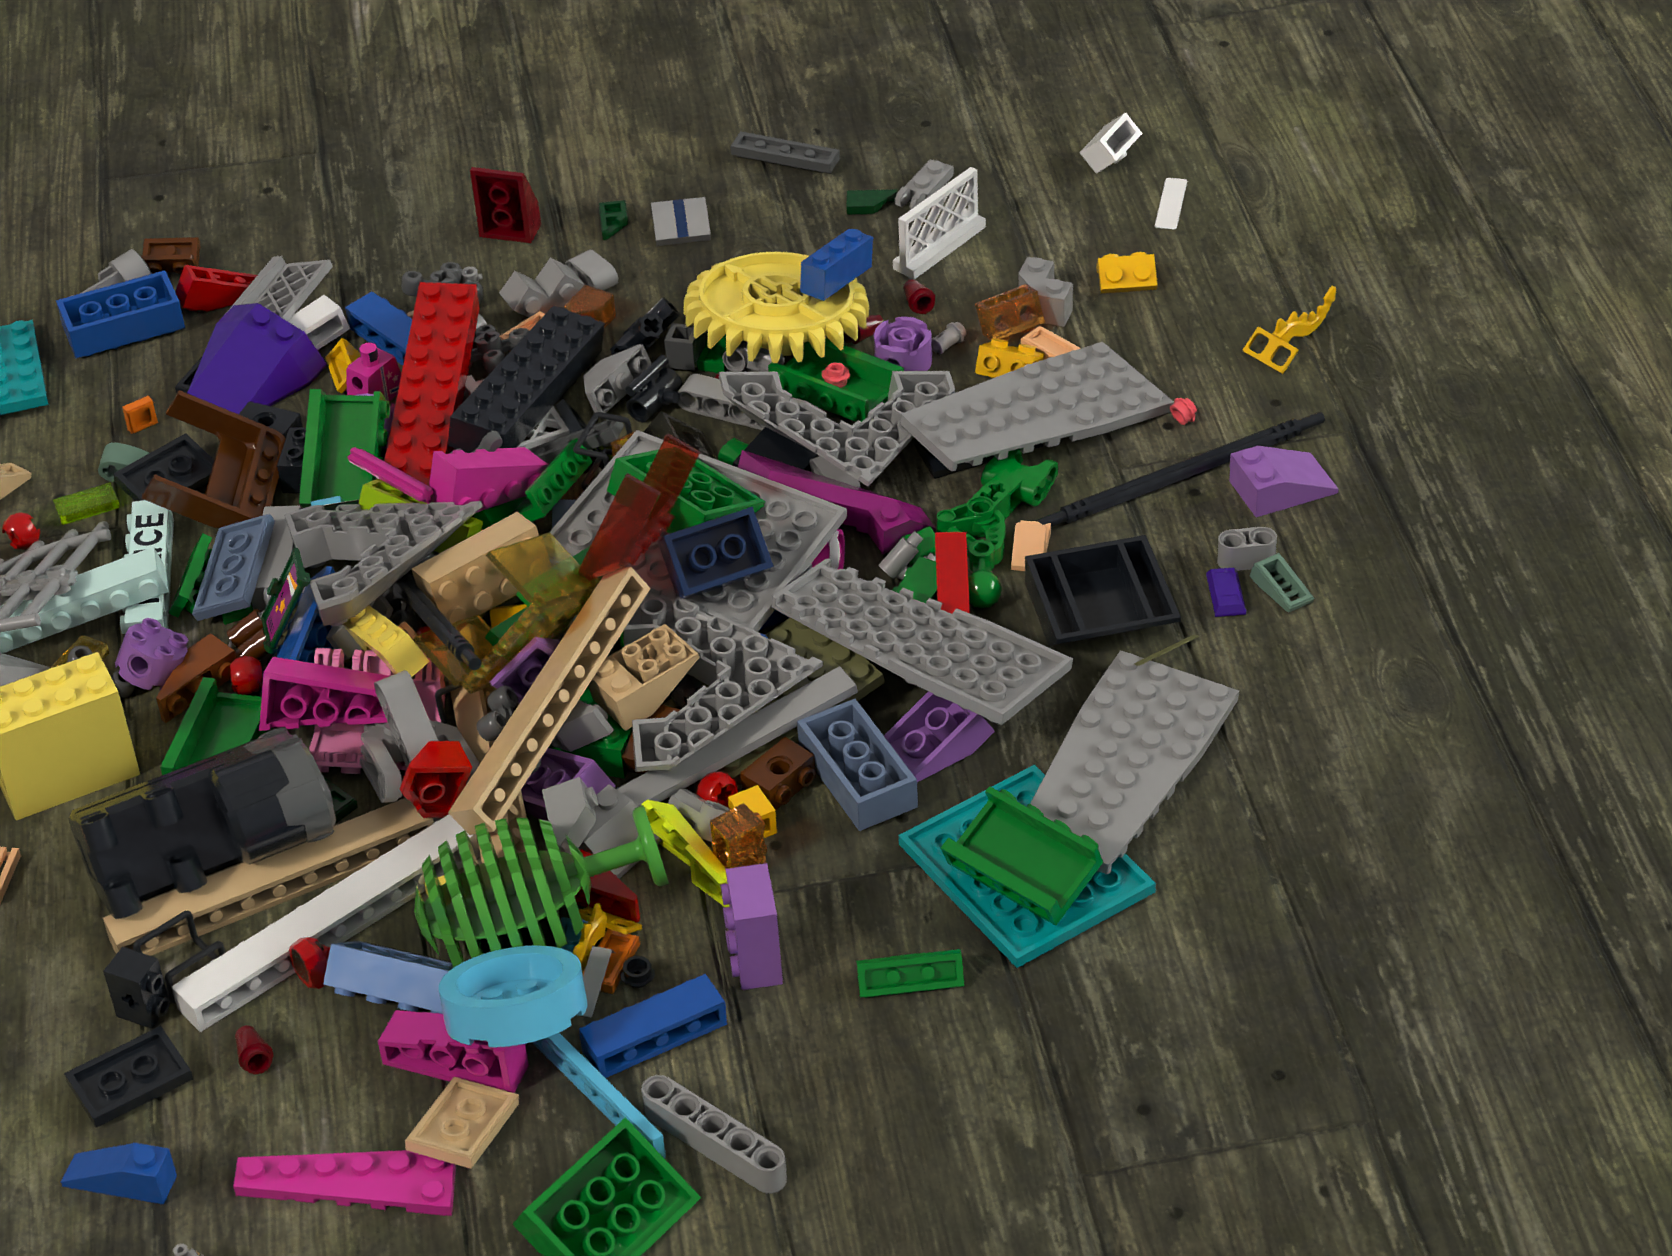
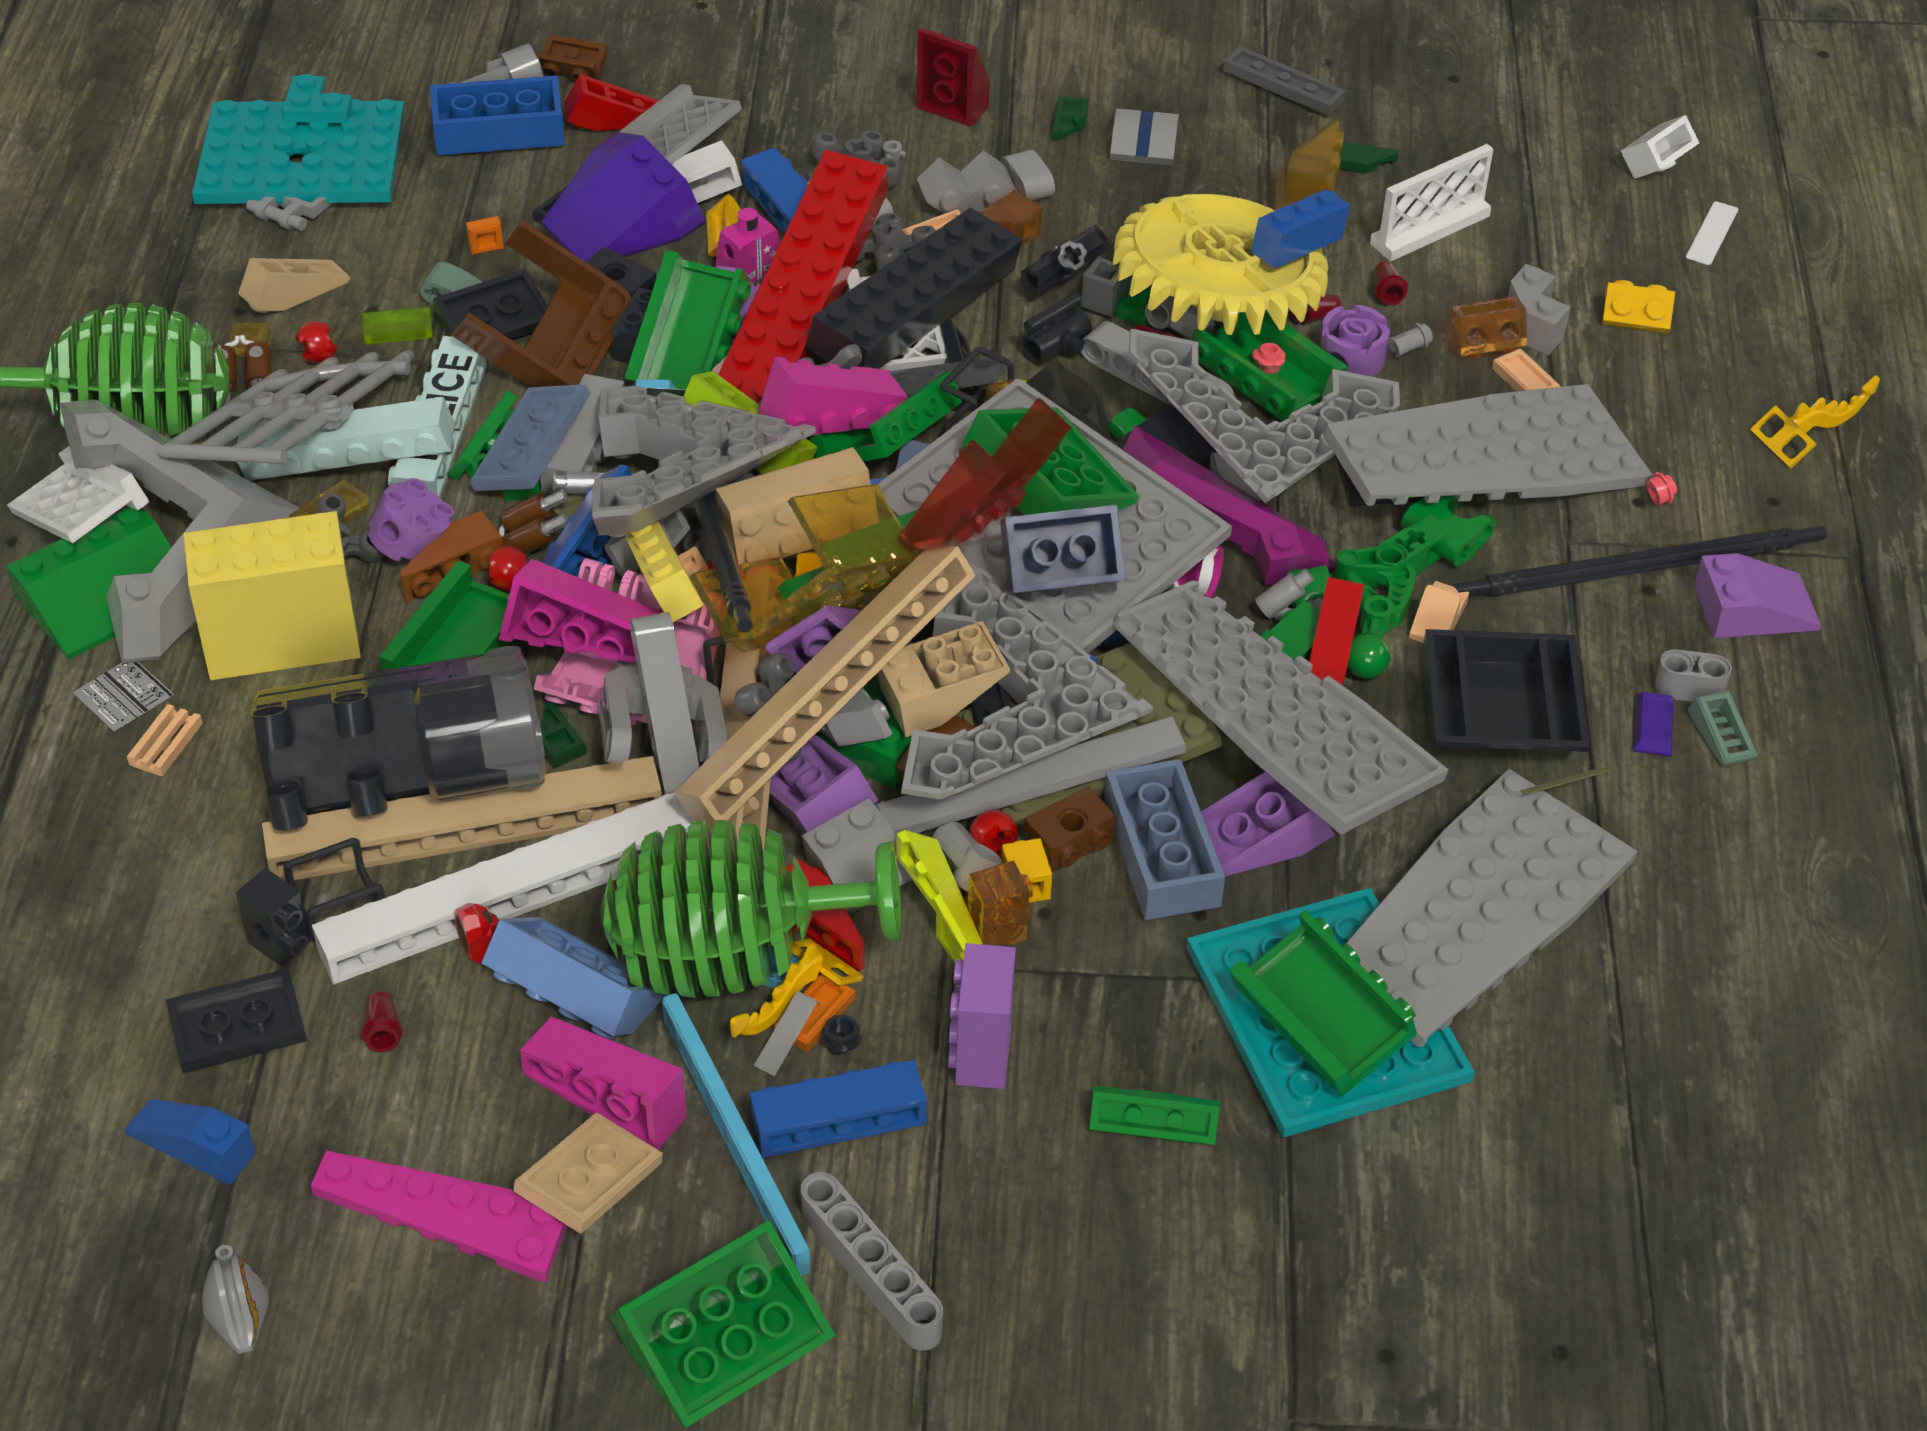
camera: 10 degrees right, 5 degrees up
dark green door [261,548,310,654] -> none
dark pink axle [348,447,433,503] -> none
red slope [400,741,472,818] -> none
medium azure brick [438,946,588,1047] -> none
light grey slope [542,777,598,854] -> none
light grey slope [583,345,652,413] -> none
light grey hinge [895,159,954,209] -> none
yellow bracket [975,338,1044,378] -> none
none -> clear yellow slope [1283,117,1345,207]

